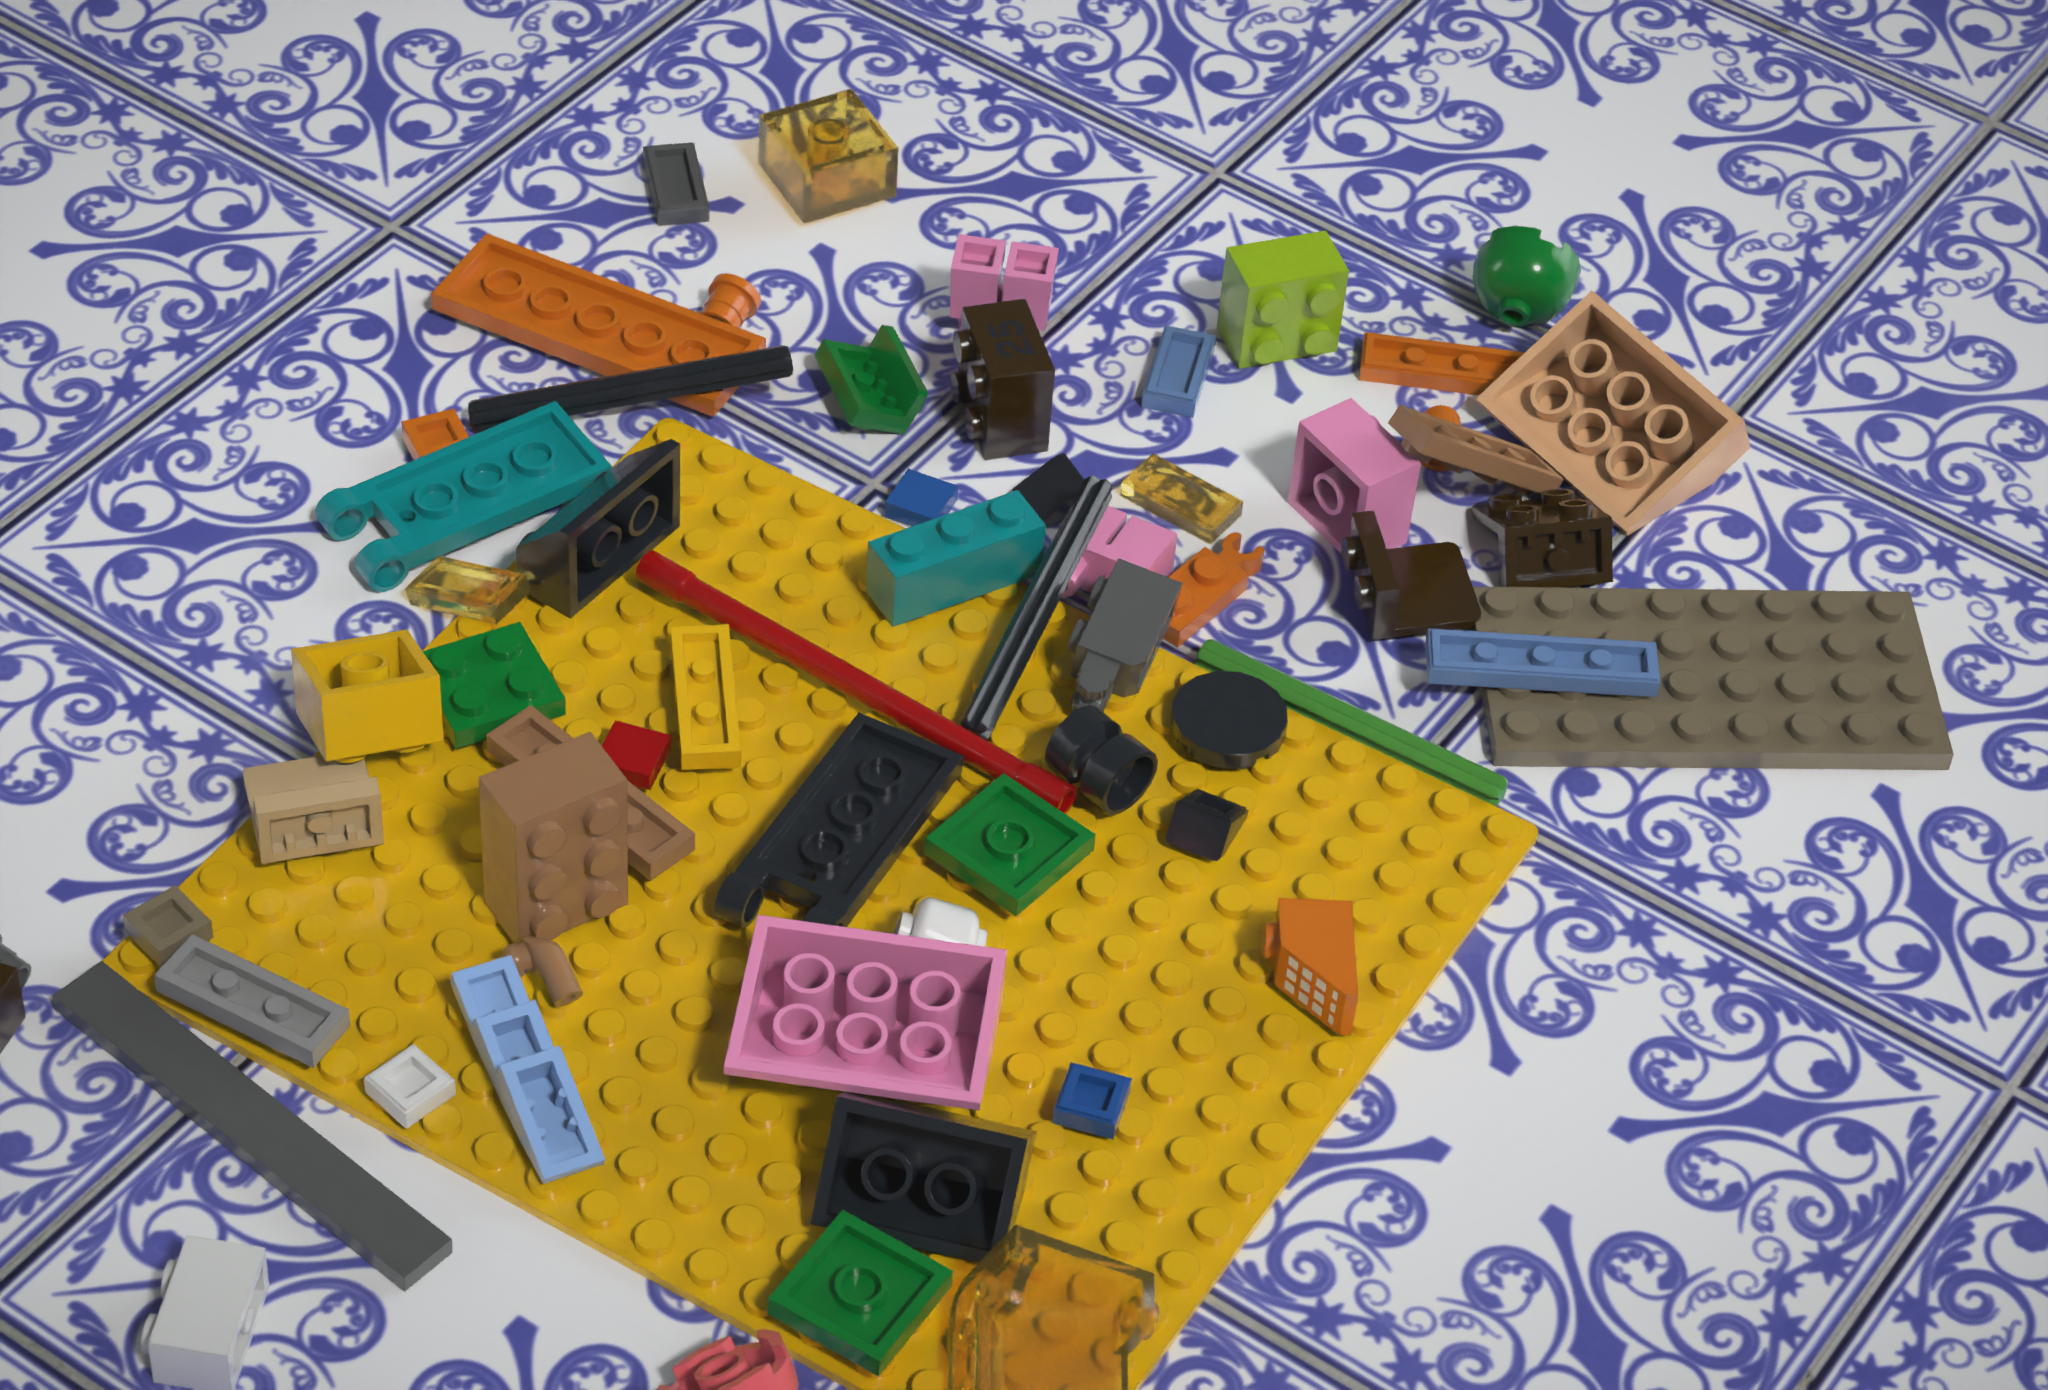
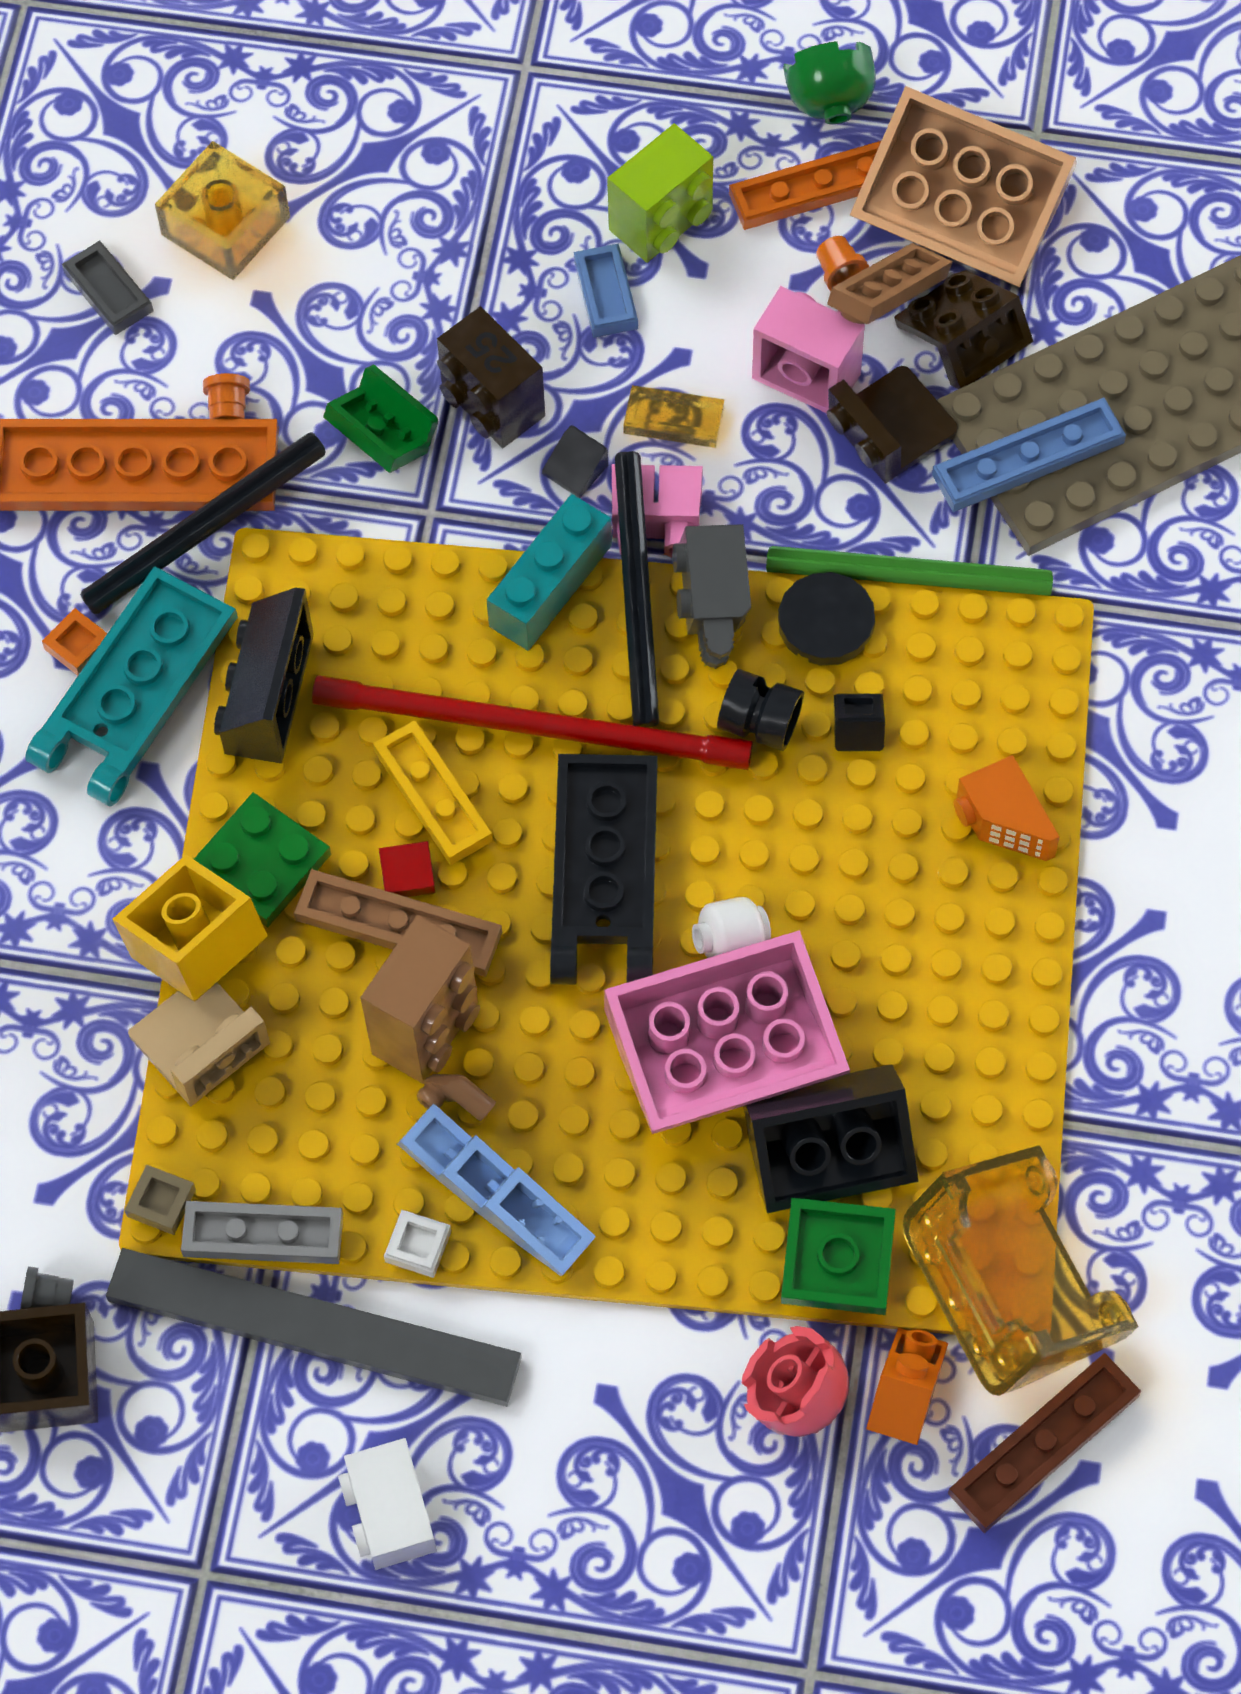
camera: 20 degrees left, 20 degrees up
clear yellow tile [405,556,532,624] -> none
blue tile [884,468,959,526] -> none
green plate [924,773,1096,916] -> none
bright pink hips [950,234,1059,332] -> none
blue tile [1052,1062,1132,1139] -> none
orange plate [1163,532,1265,648] -> none

